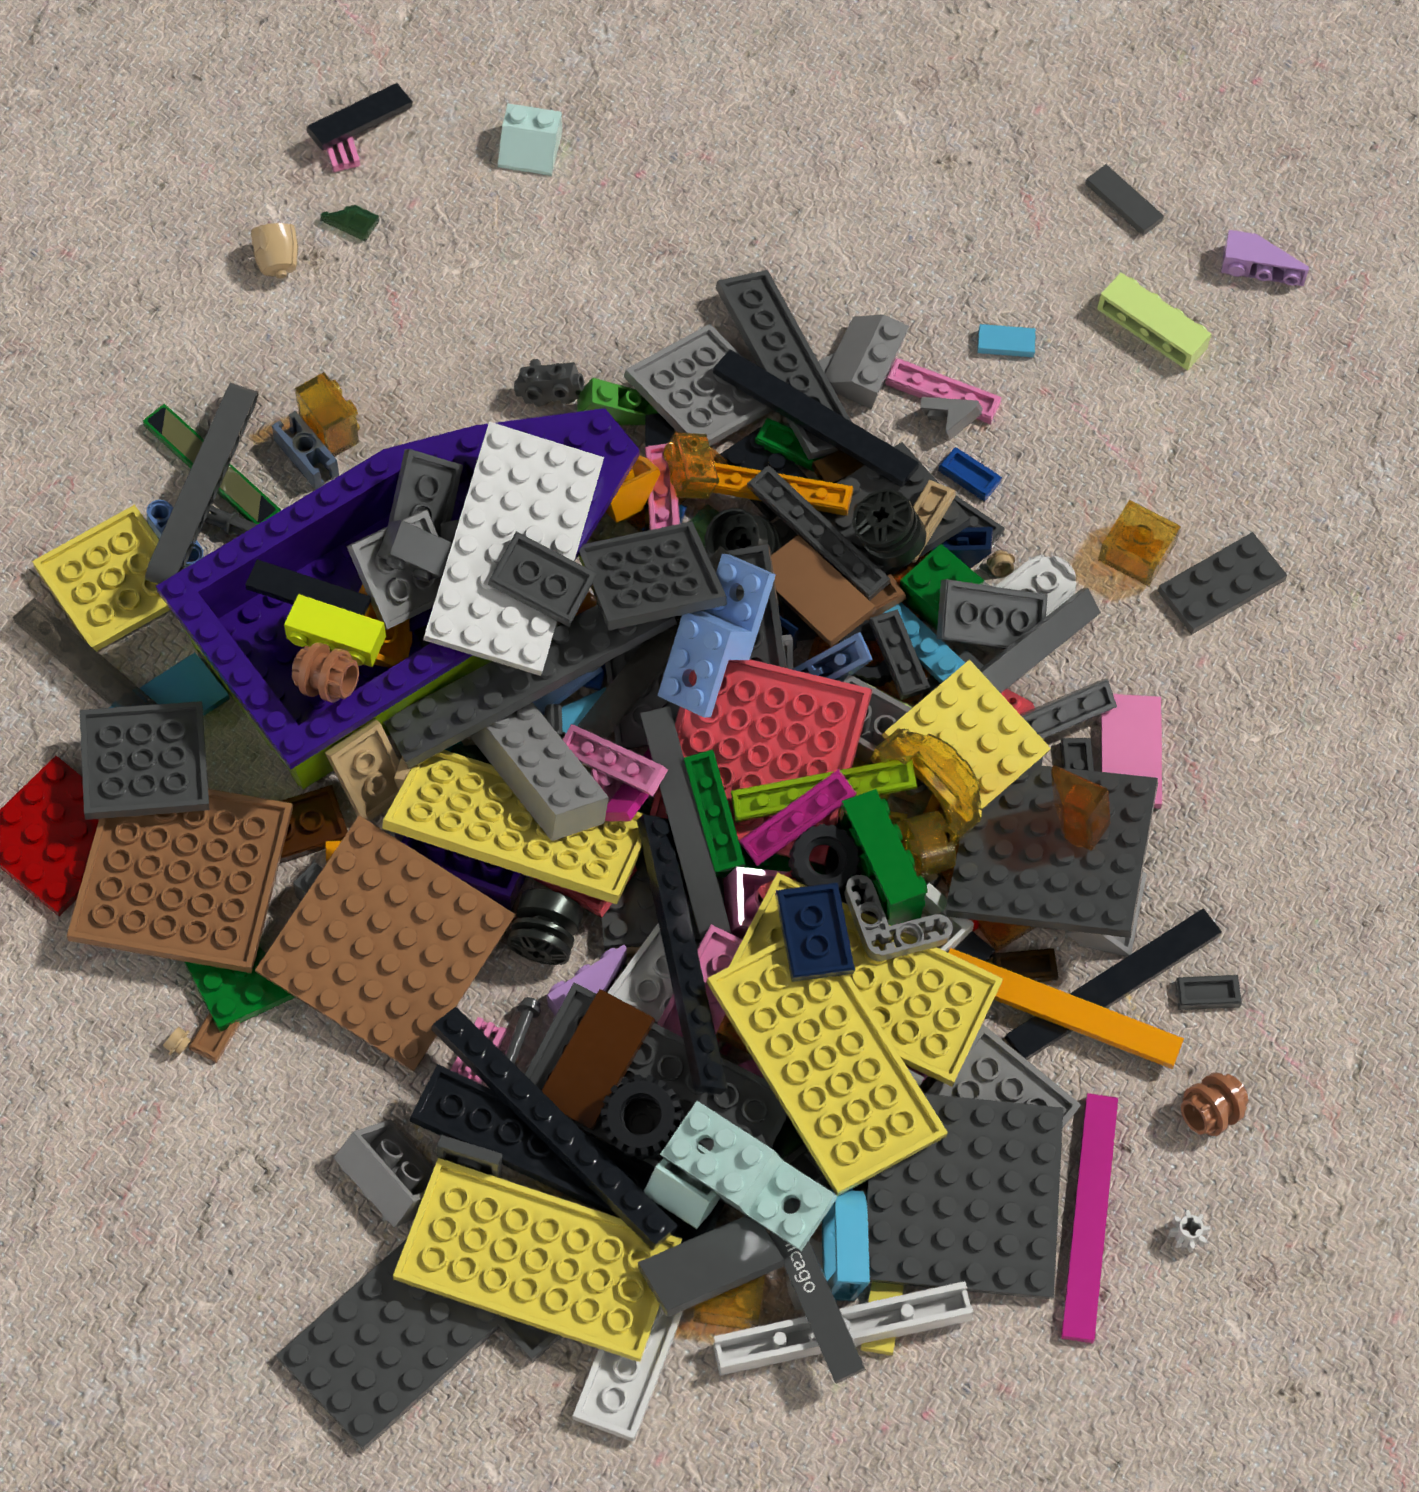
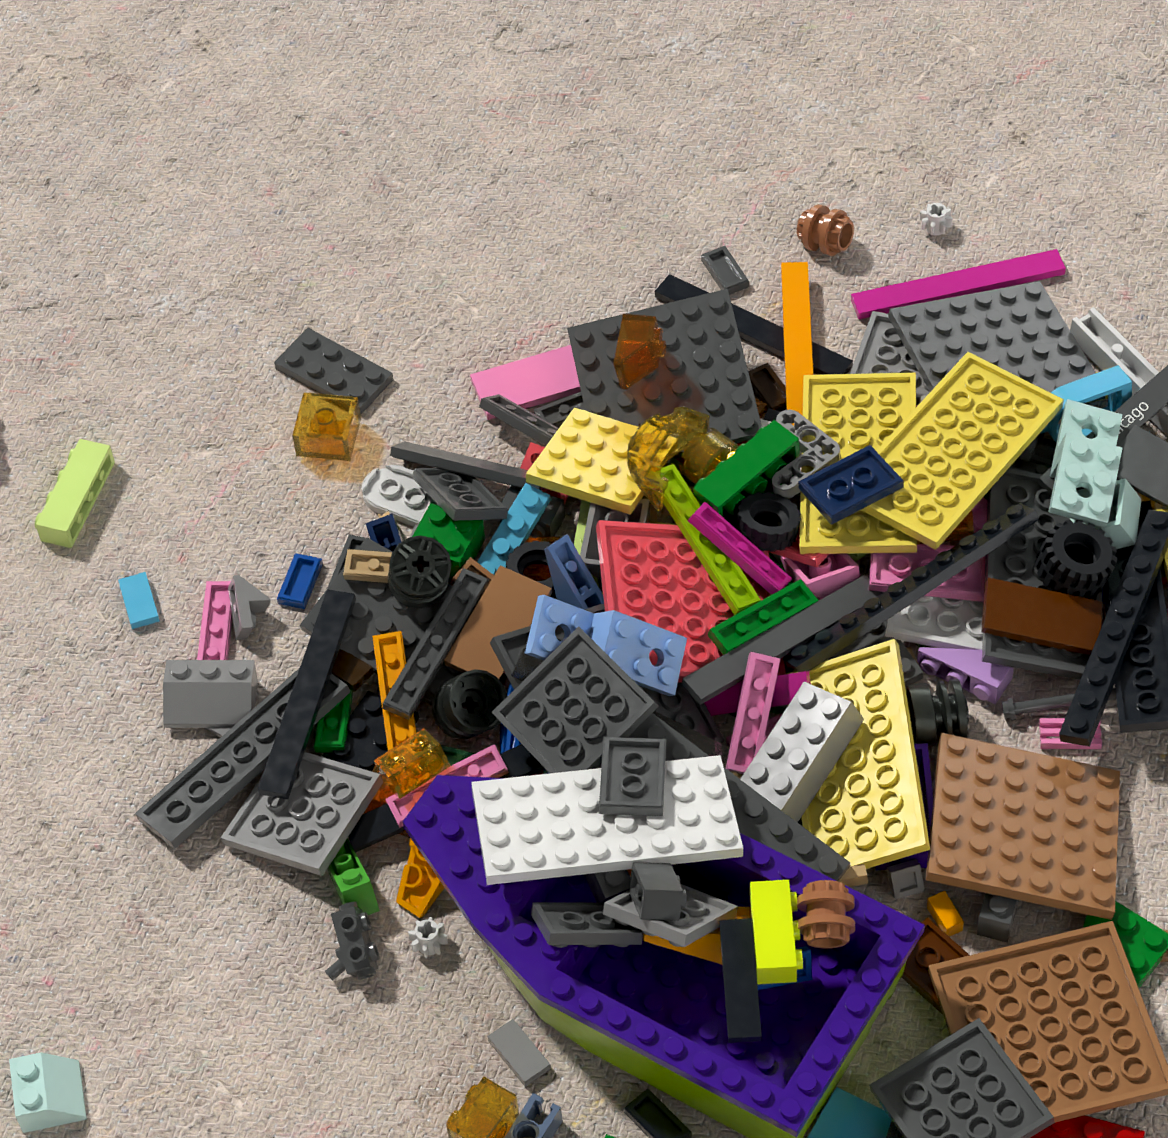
camera: 105 degrees left, 10 degrees down
dark grey tile [869,609,930,700] -> none

